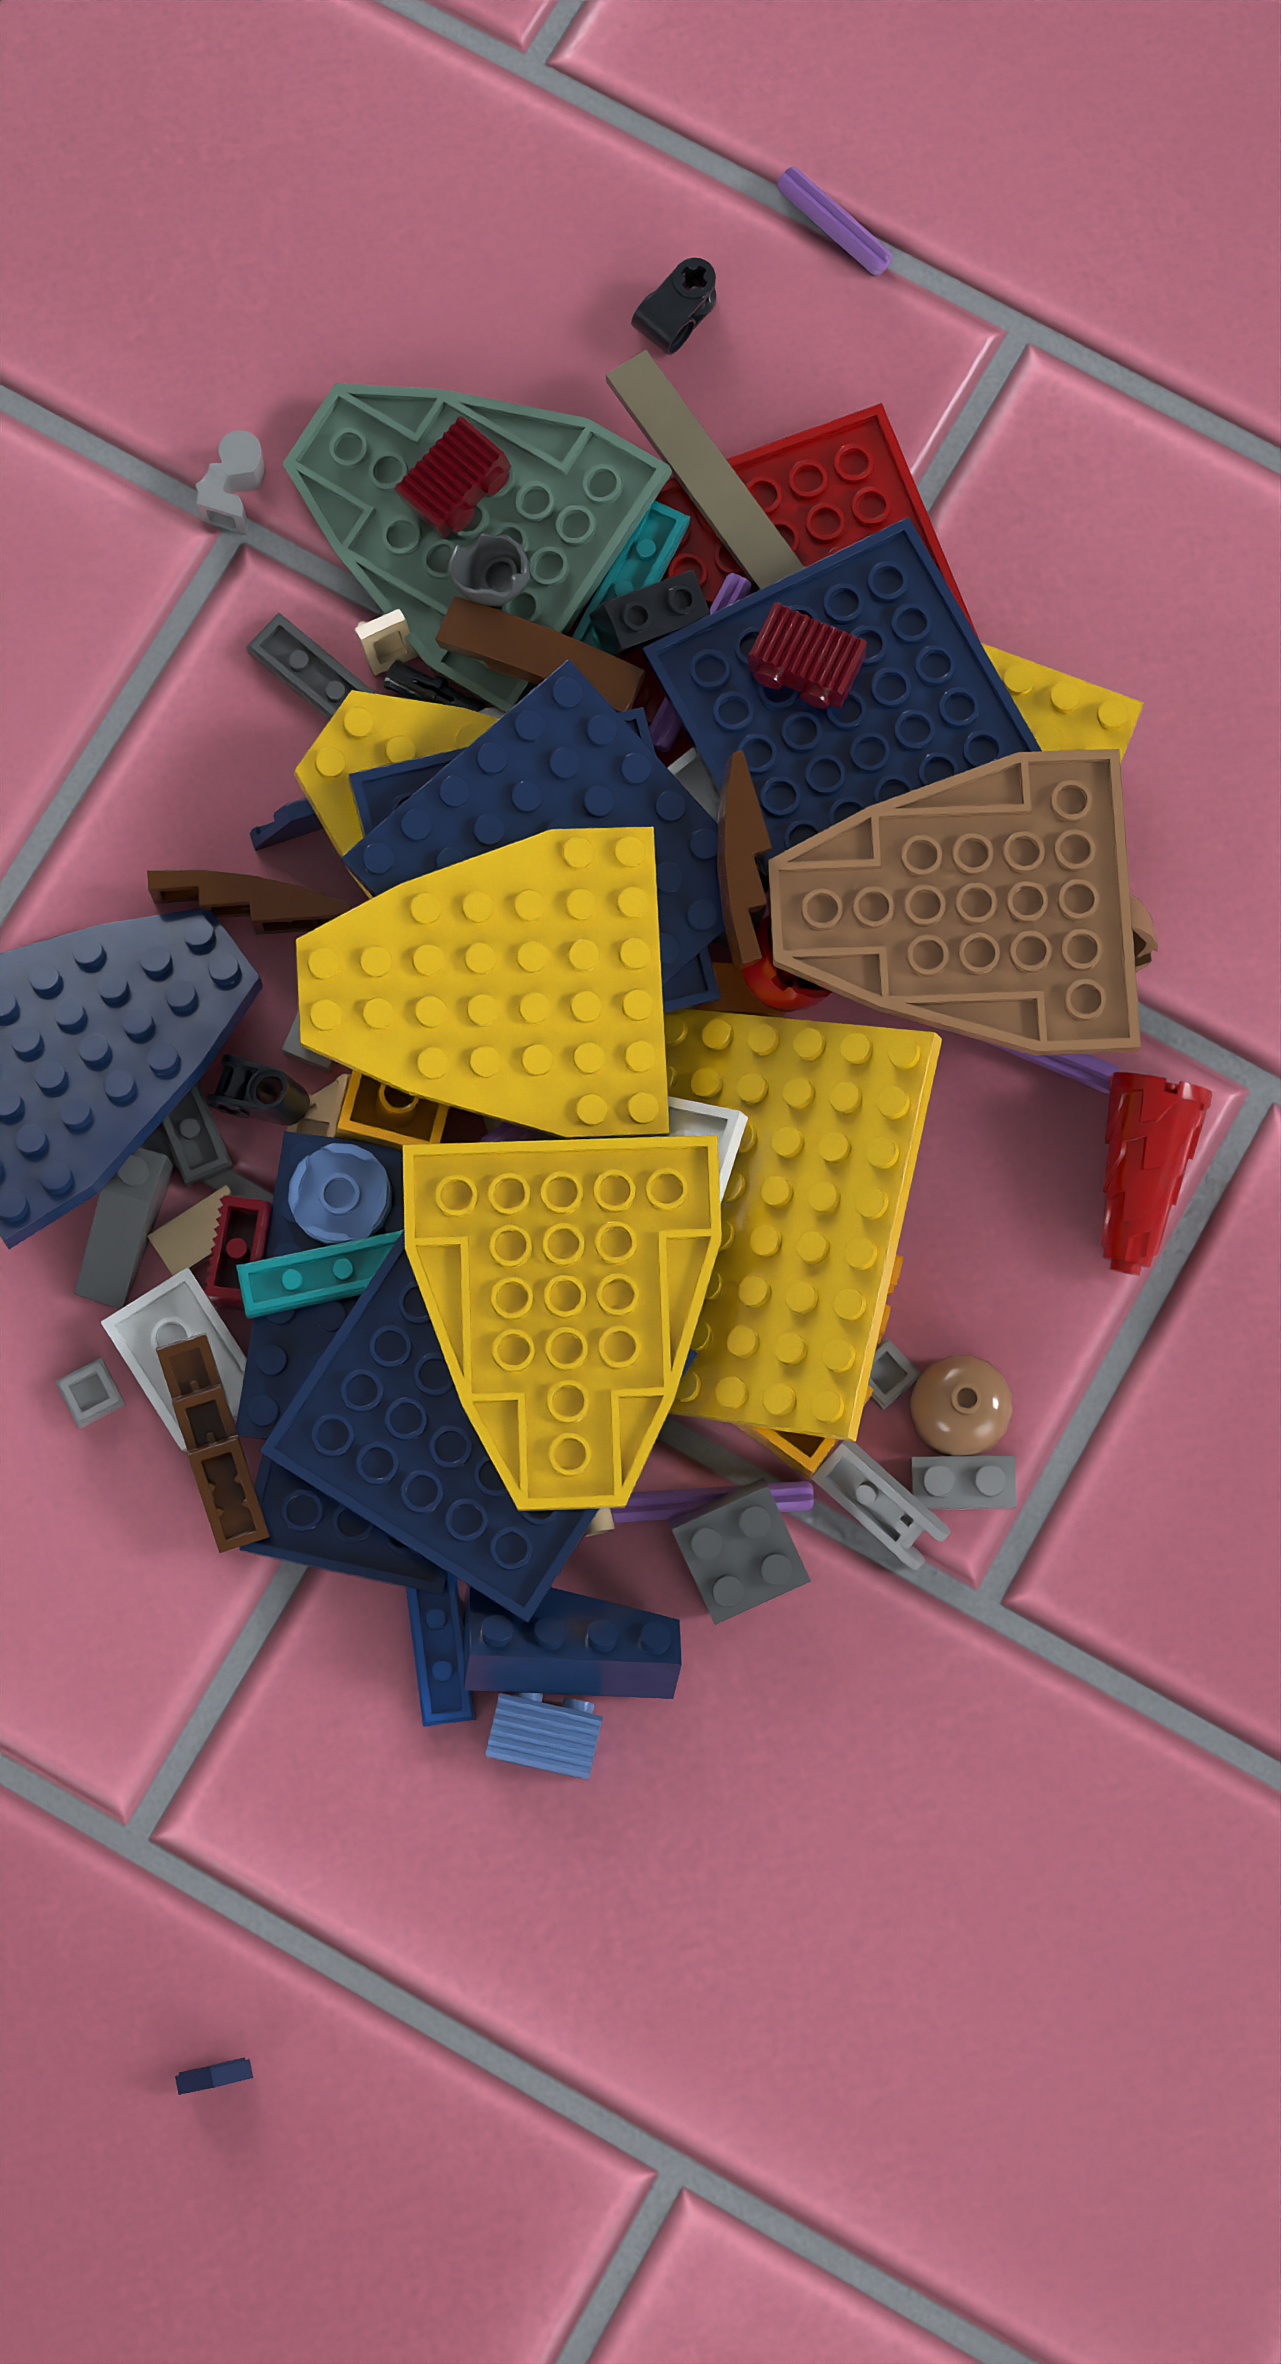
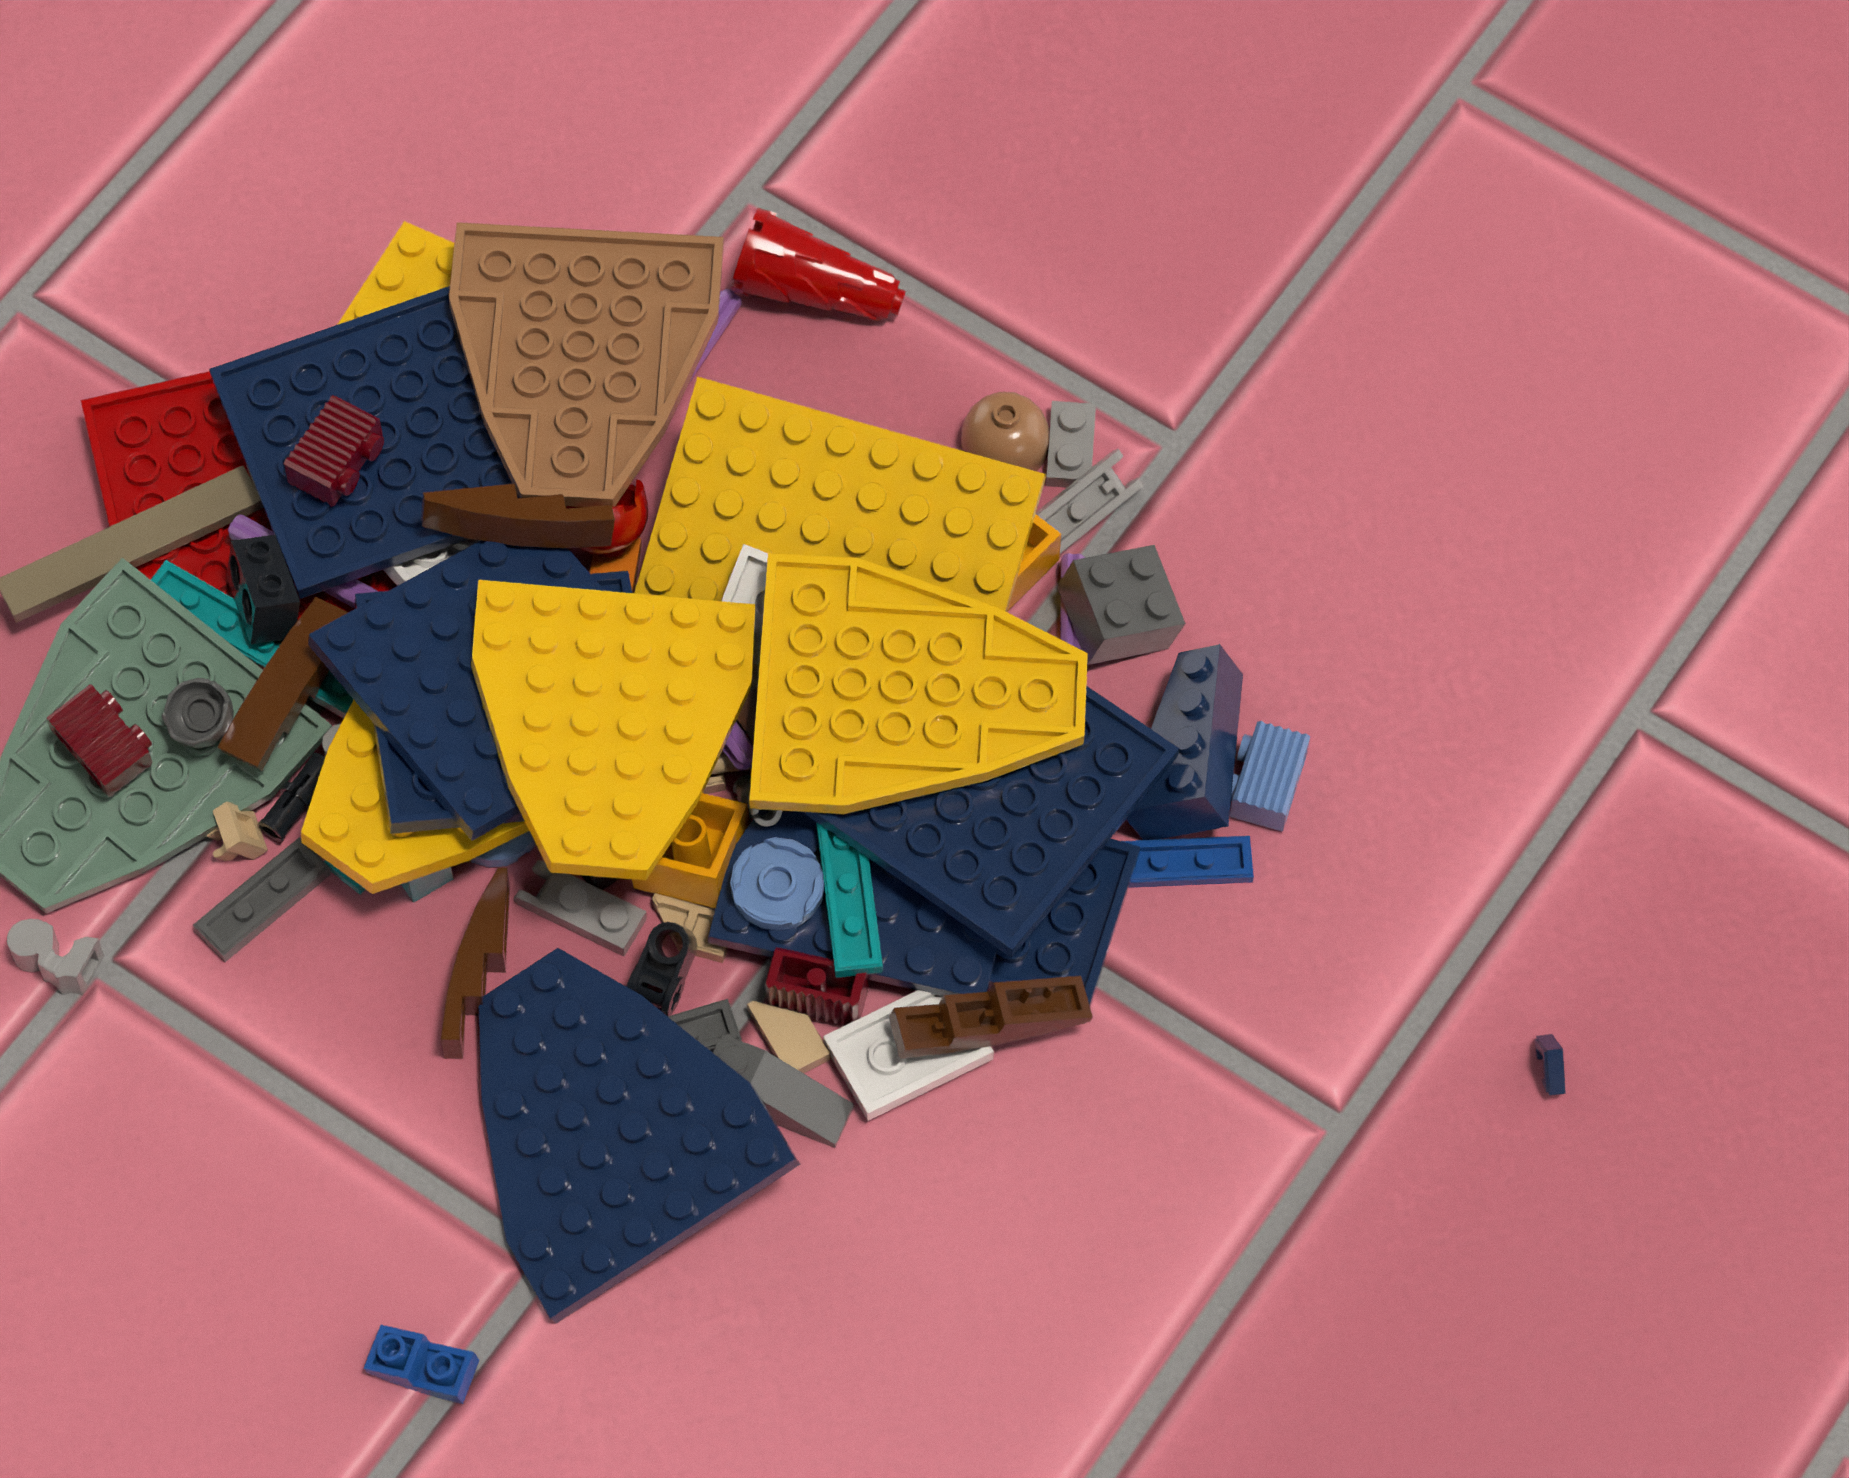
camera: 85 degrees left, 15 degrees down
light grey tile [55,1358,126,1429] -> none
dark blue tile [249,797,324,851] -> none

